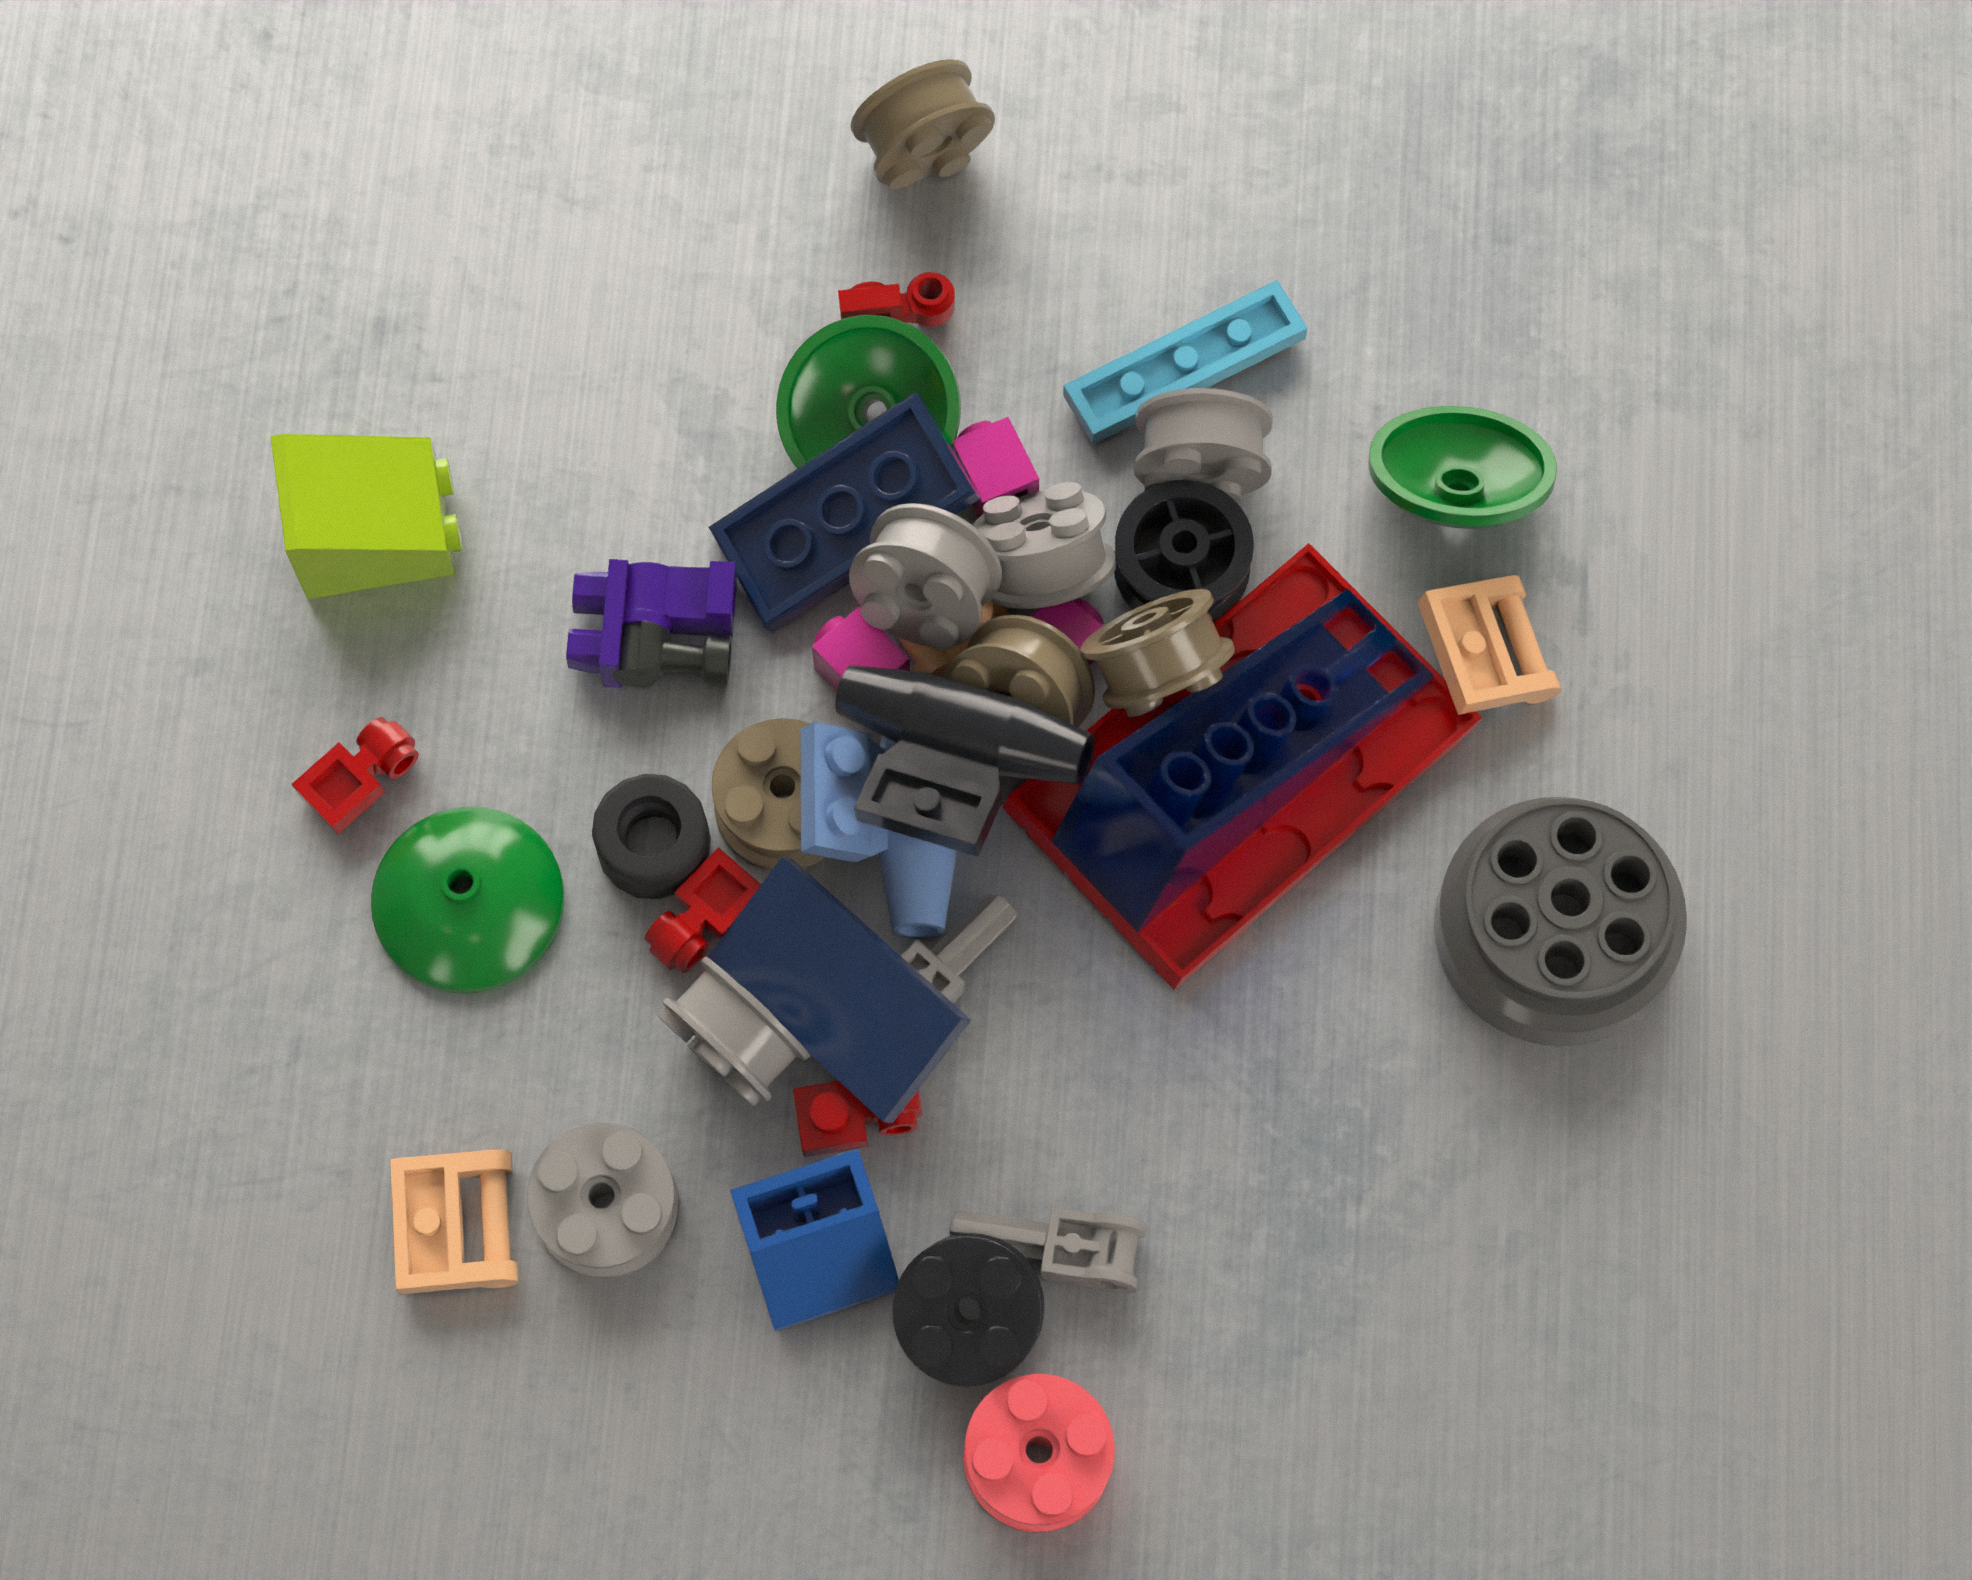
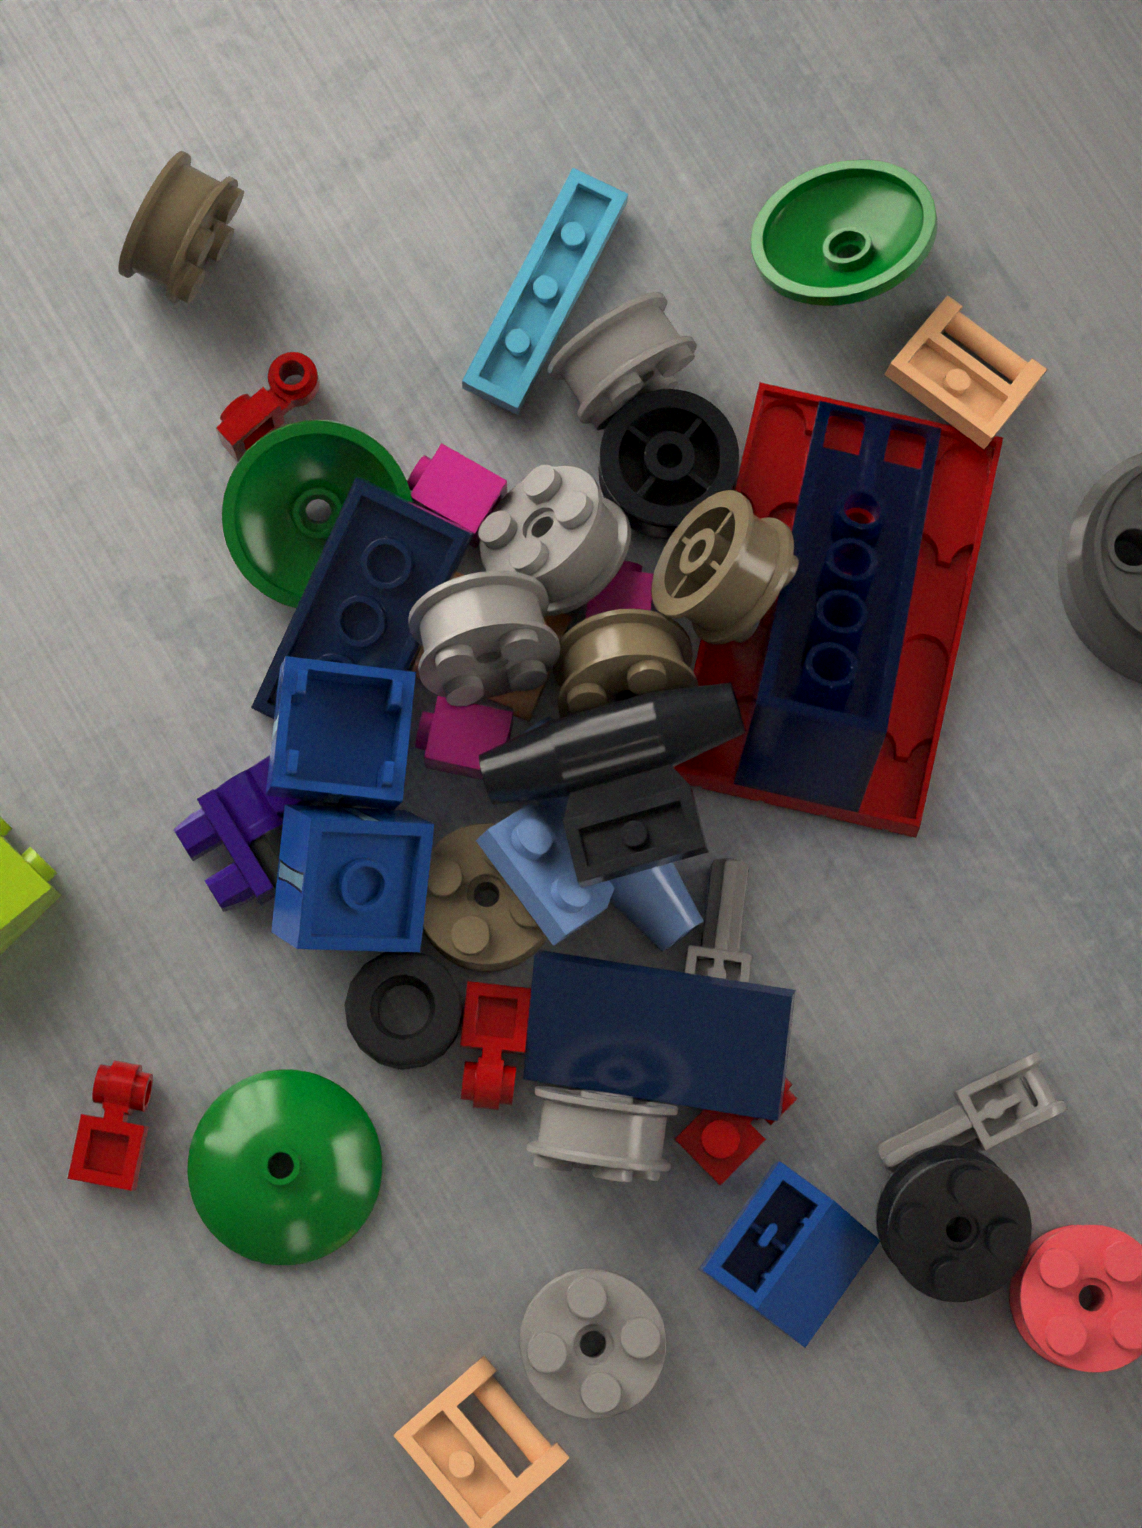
camera: 40 degrees left, 10 degrees up
none -> blue container [266,656,416,810]
none -> blue container [271,804,435,953]

